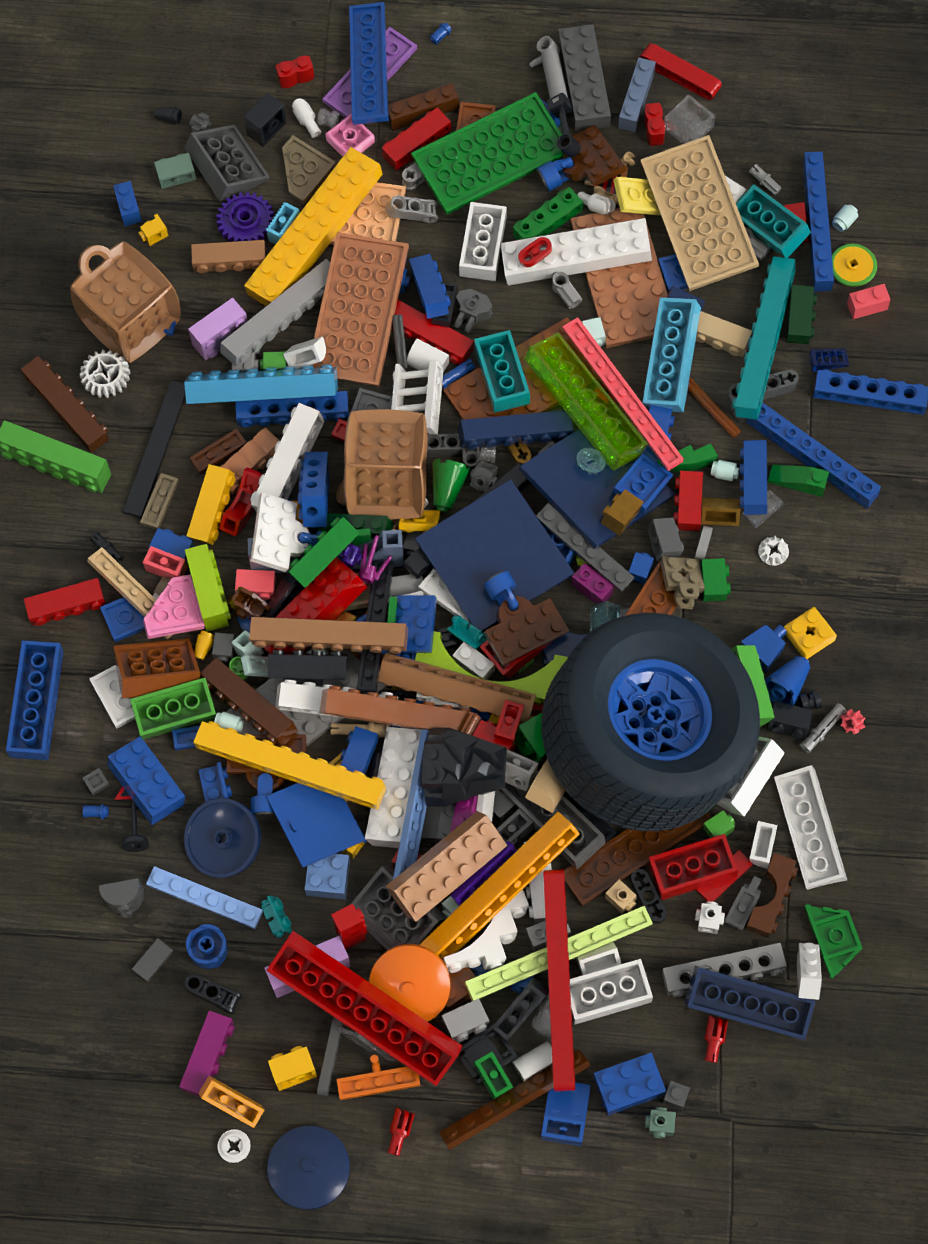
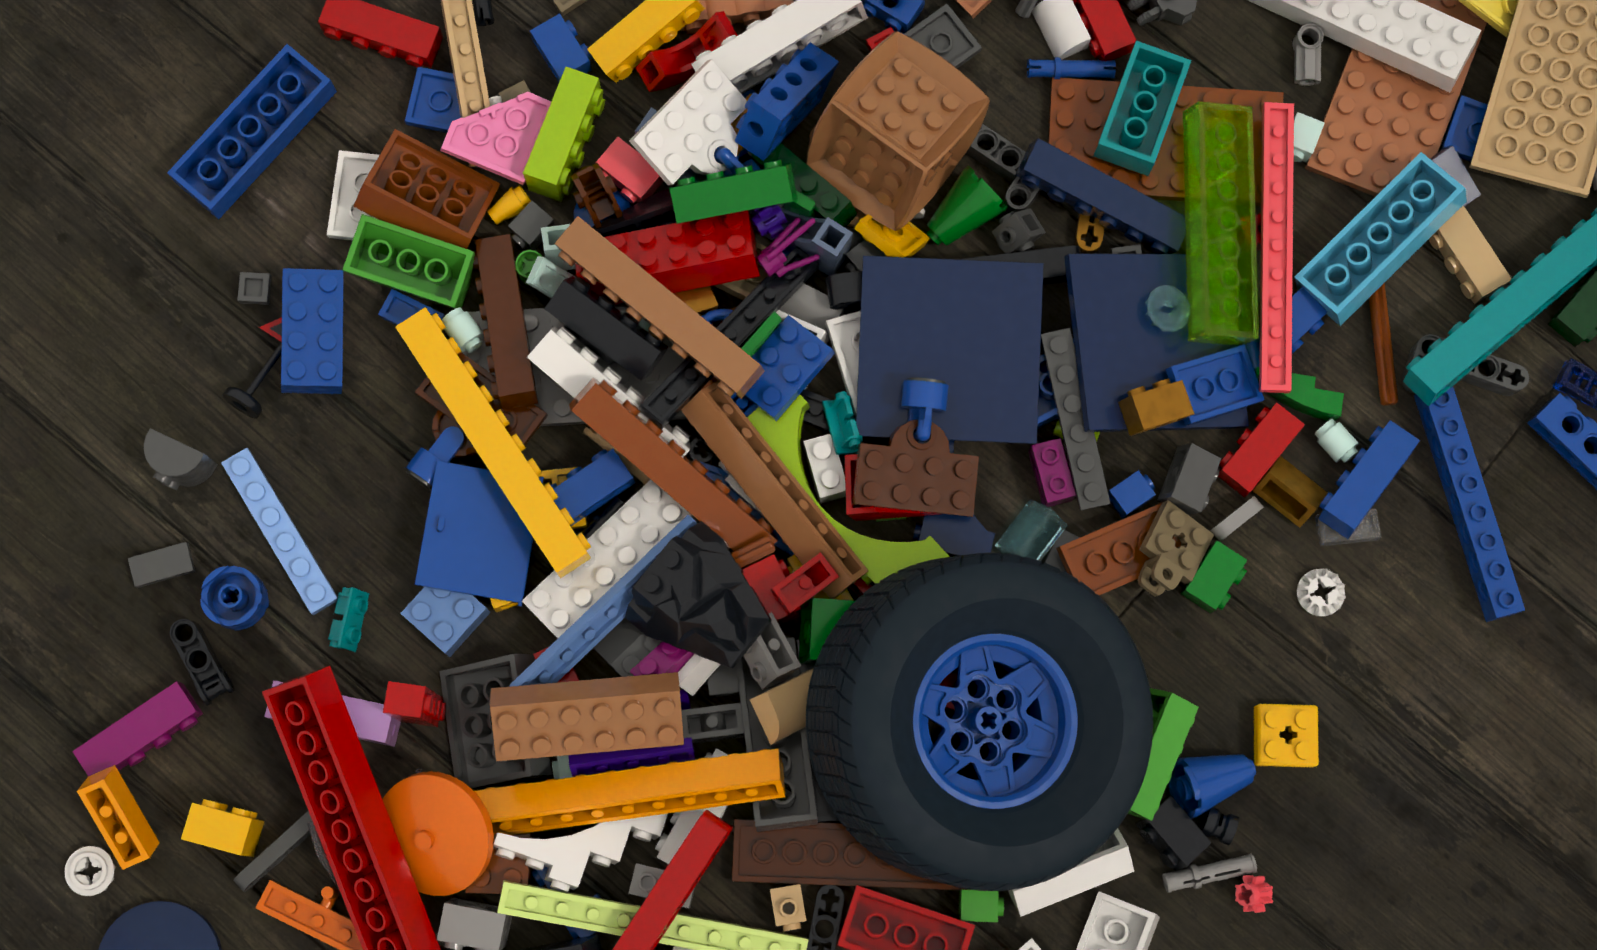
camera: 30 degrees right, 10 degrees up
blue pin [83,804,109,819] -> none
coral brick [143,546,188,580] -> none
dark blue dish [184,798,261,878] -> none
blue bracket [199,762,232,803] -> none
white fence [391,360,444,434] -> none
clear wheel [480,446,496,464] -> none
blue torso [740,625,787,672] -> none
green slope [767,465,829,497] -> none

